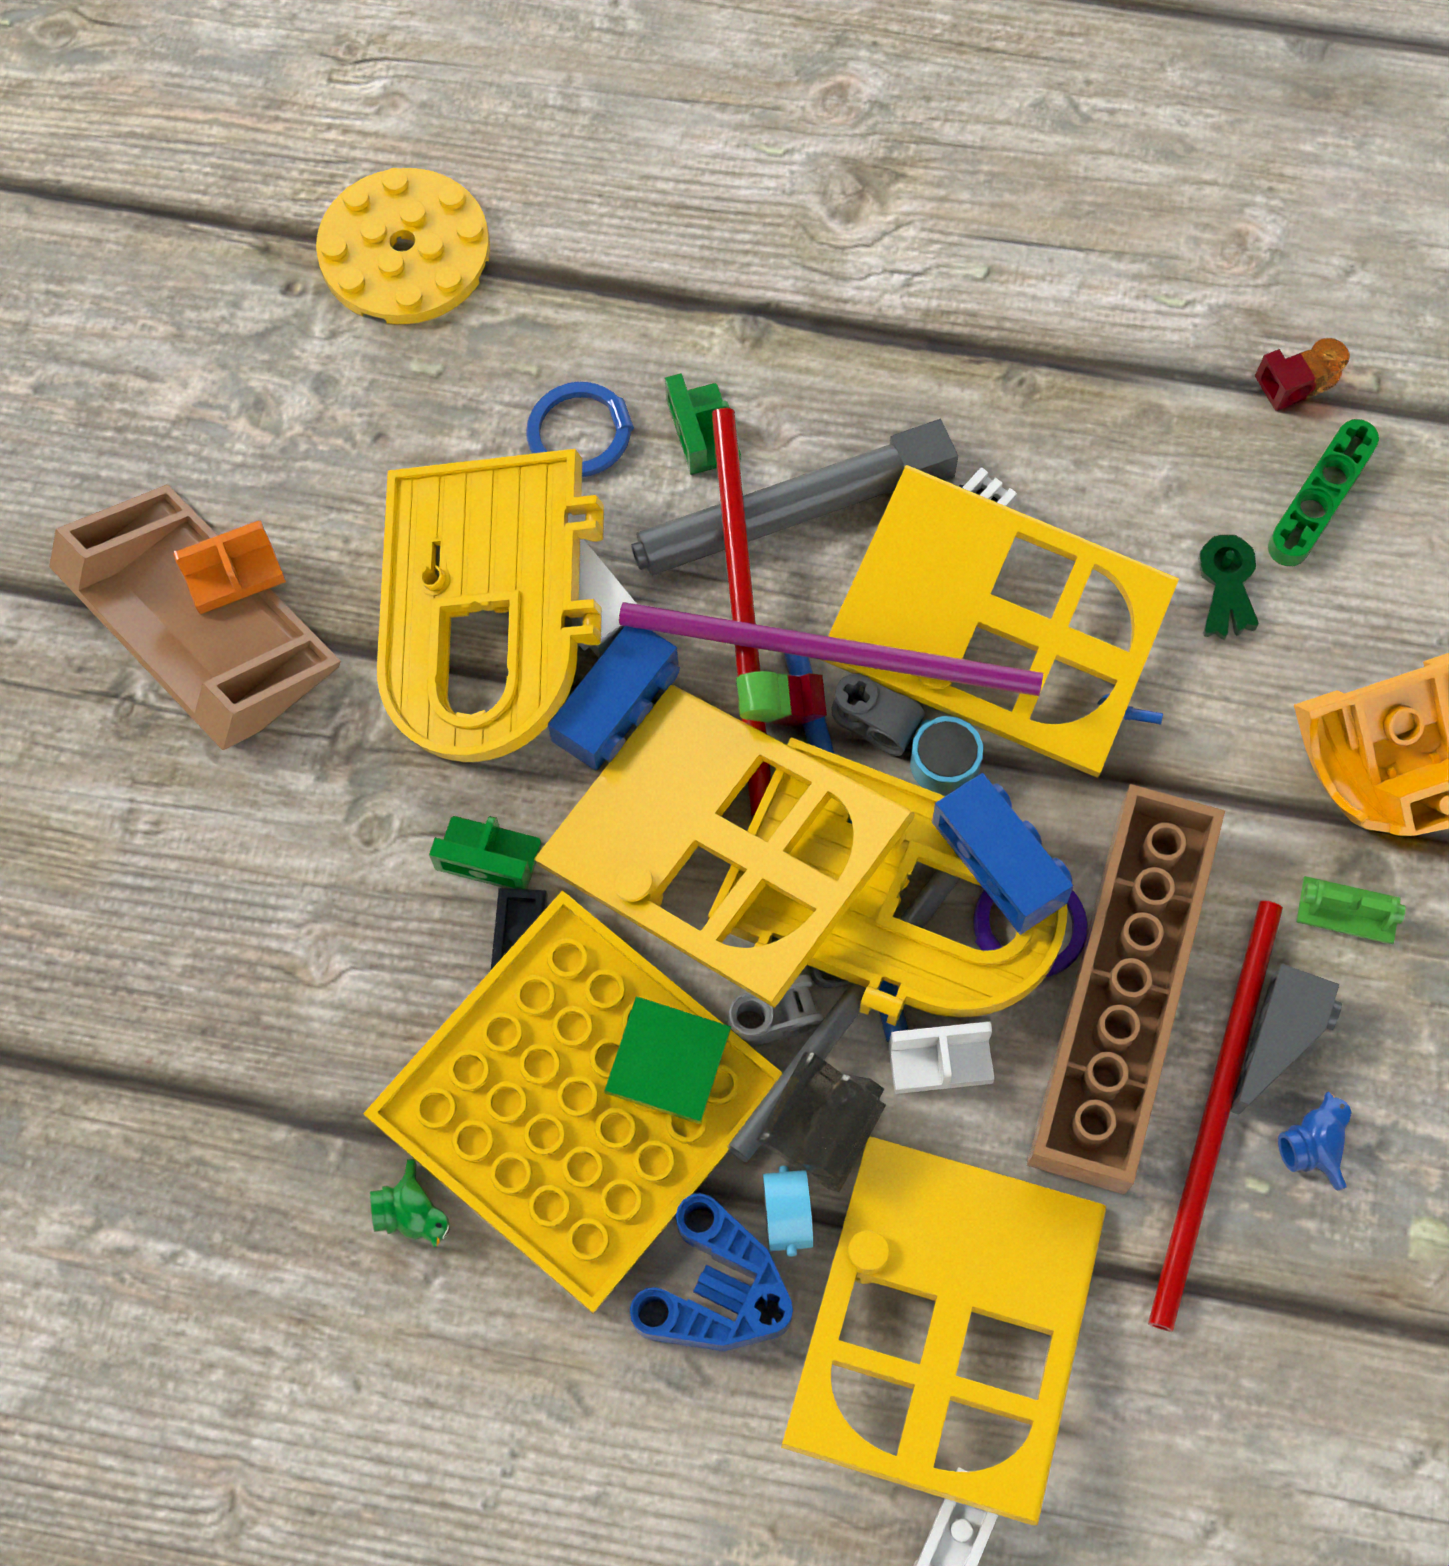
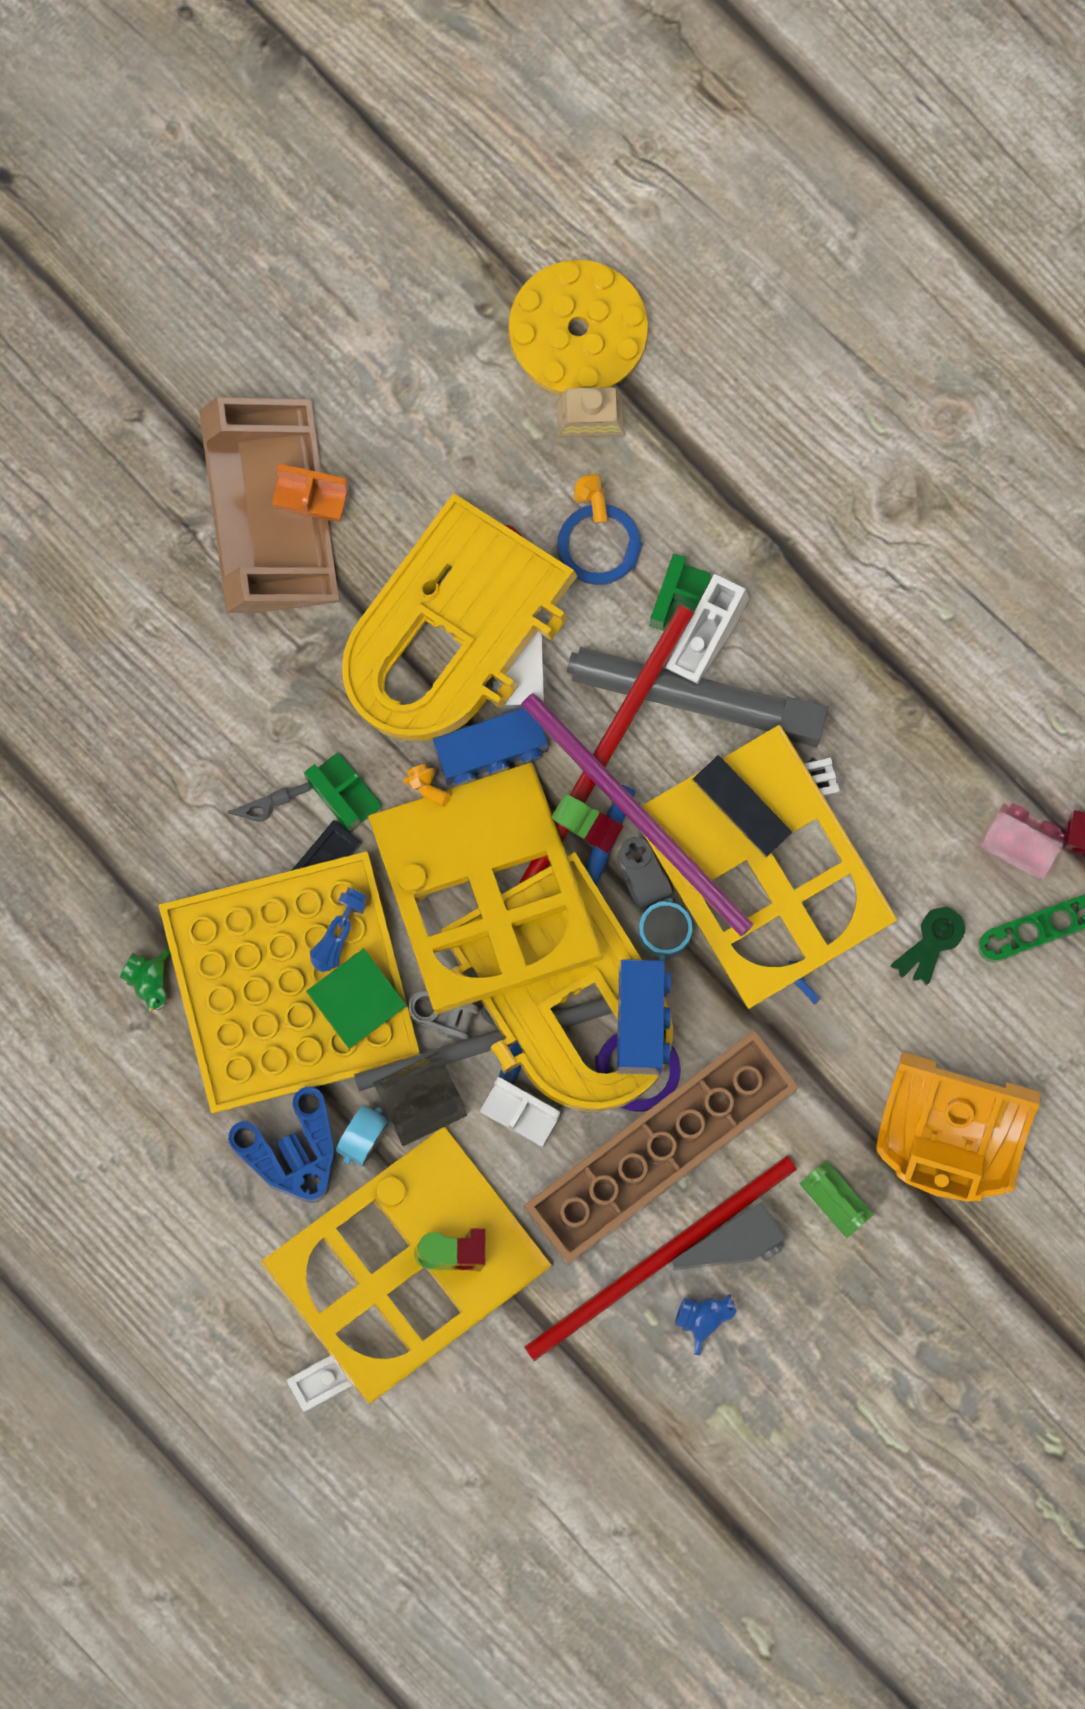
camera: 30 degrees right, 10 degrees up
none -> dark grey hand [228,782,311,822]
none -> blue piece [310,888,367,972]
none -> light orange plate [403,763,450,806]
none -> leg [414,1228,485,1271]
none -> tan torso [557,387,624,438]
none -> light orange plate [574,473,608,523]
none -> white slope [665,574,750,684]
none -> black tile [692,755,793,858]
none -> clear pink bracket [980,803,1066,881]

